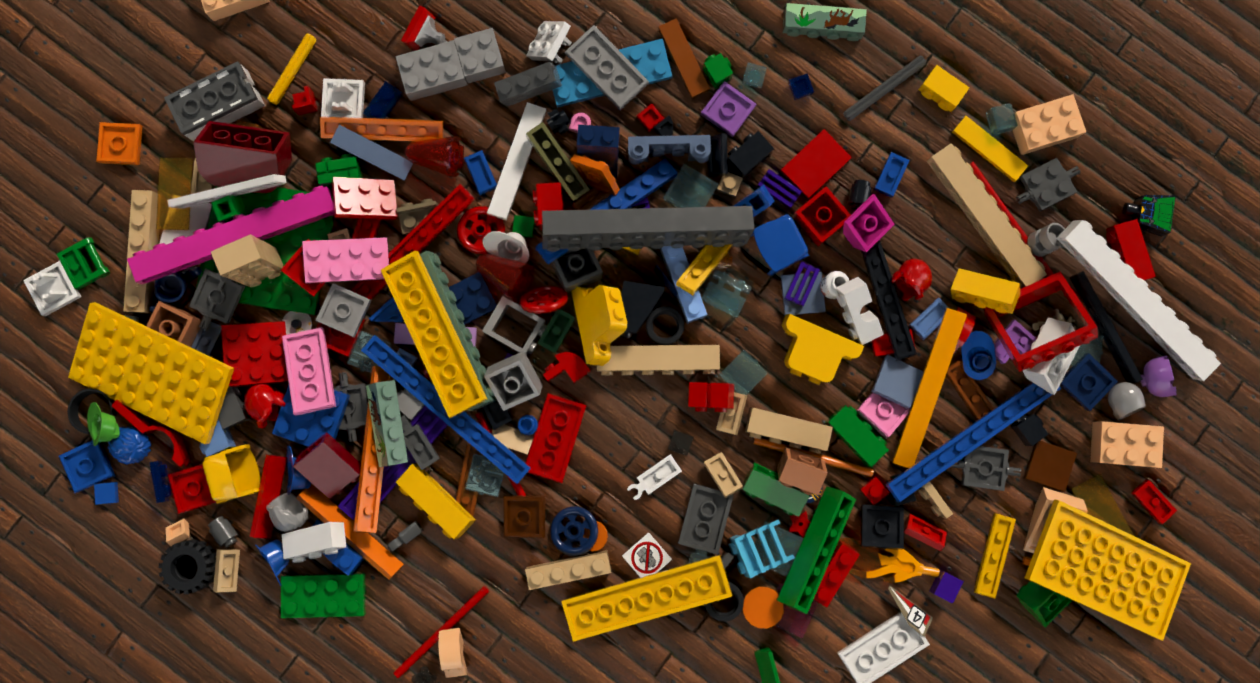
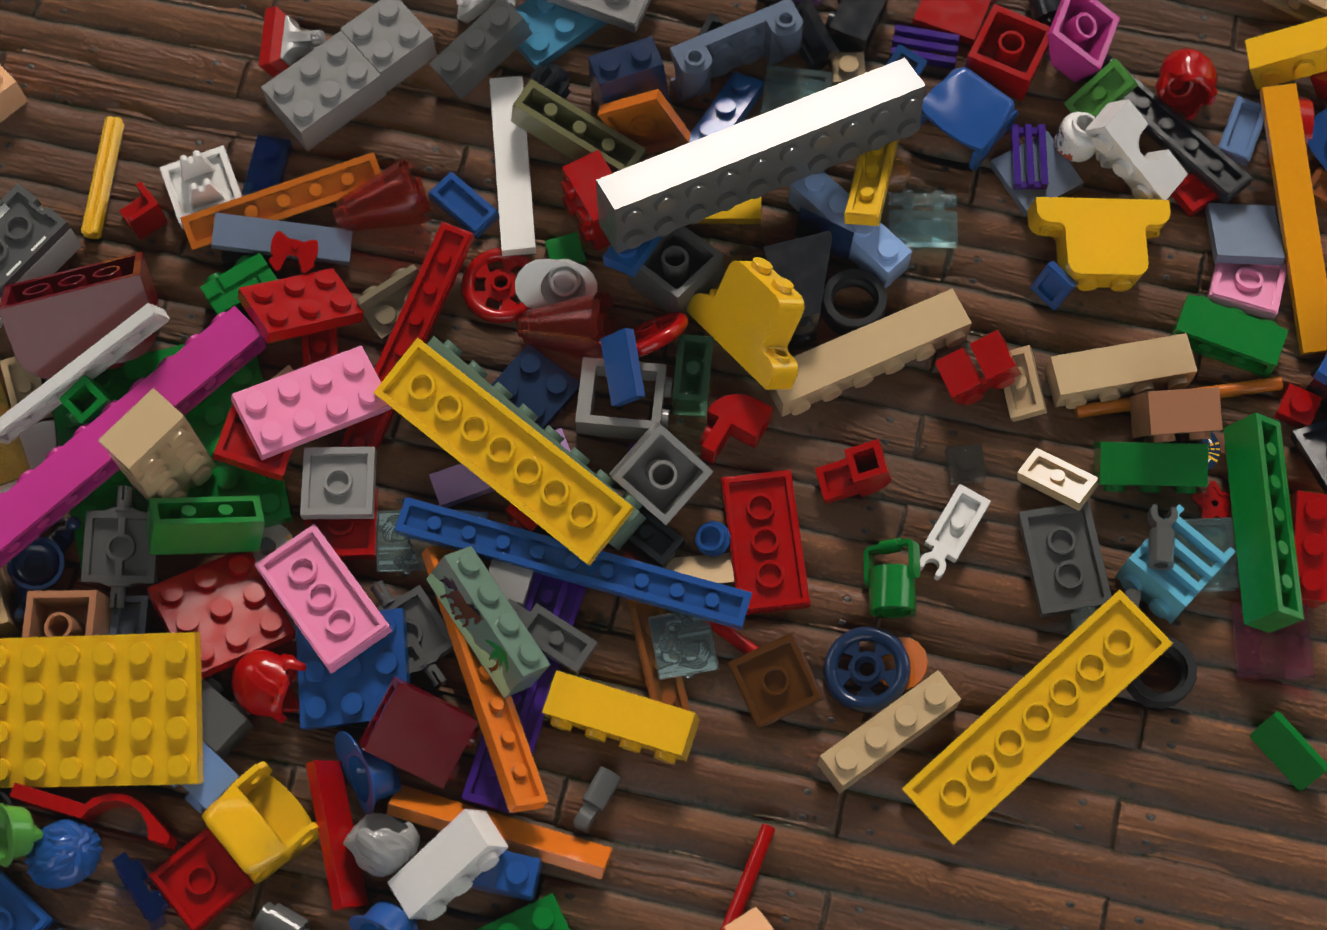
camera: 20 degrees left, 15 degrees down
blue tile [369,297,405,323] -> none
bright pink tile [568,113,591,133] -> none
sticker [622,533,672,578] -> none
red tile [636,104,664,132] -> none
clear light blue piece [719,350,767,395] -> none
orange tile [743,587,784,629] -> none
none -> green brick [145,496,265,555]
none -> red piece [269,231,318,274]
none -> blue tile [600,328,645,407]
none -> red brick [815,439,891,504]
none -> green piece [863,537,920,619]
none -> blue tile [1029,261,1078,310]
none -> bright green plate [1064,58,1139,118]
none -> dark grey bar [1147,504,1178,571]

